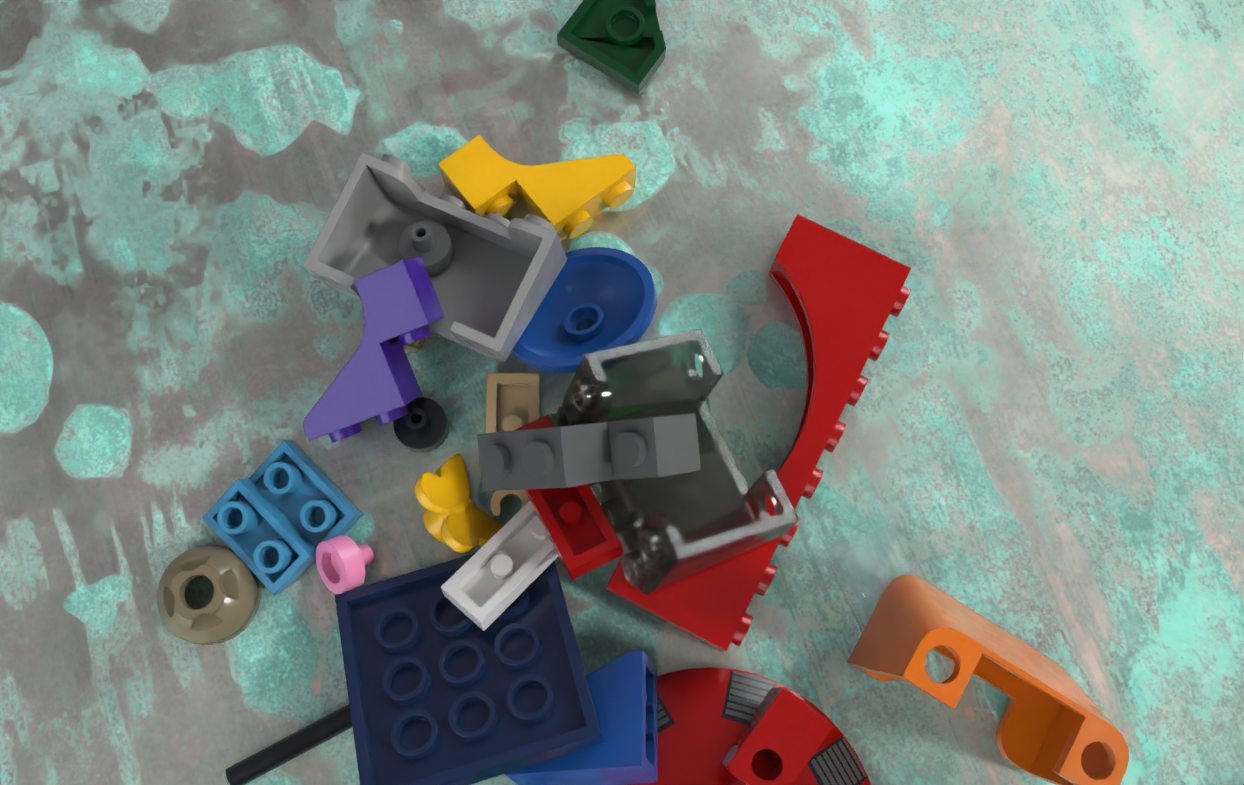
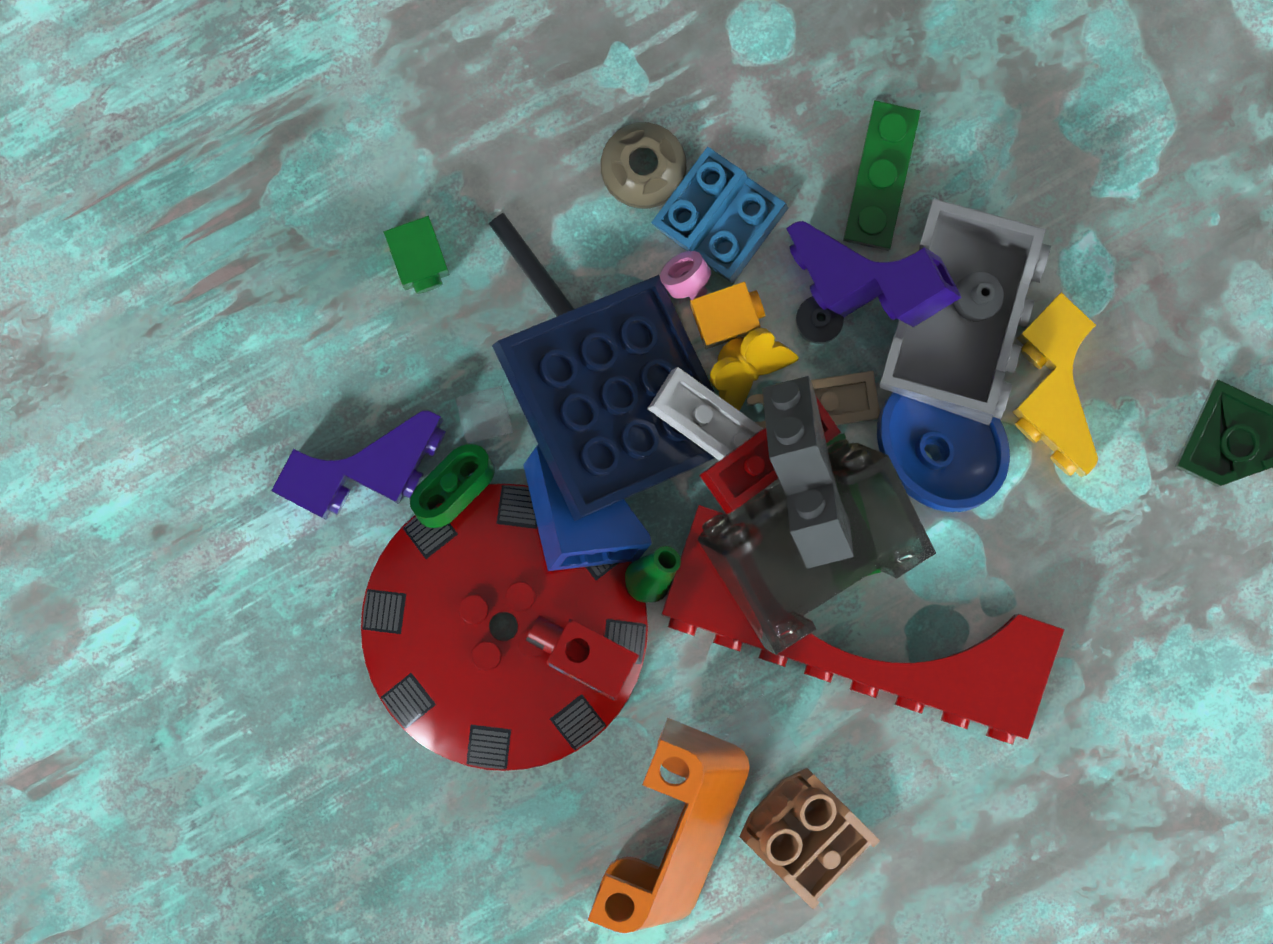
camera: 80 degrees right, 10 degrees up
none -> green cone [625,546,681,603]
none -> light orange brick [690,281,766,350]
none -> medium nougat slope [739,768,880,909]
none -> green plate [843,100,921,251]

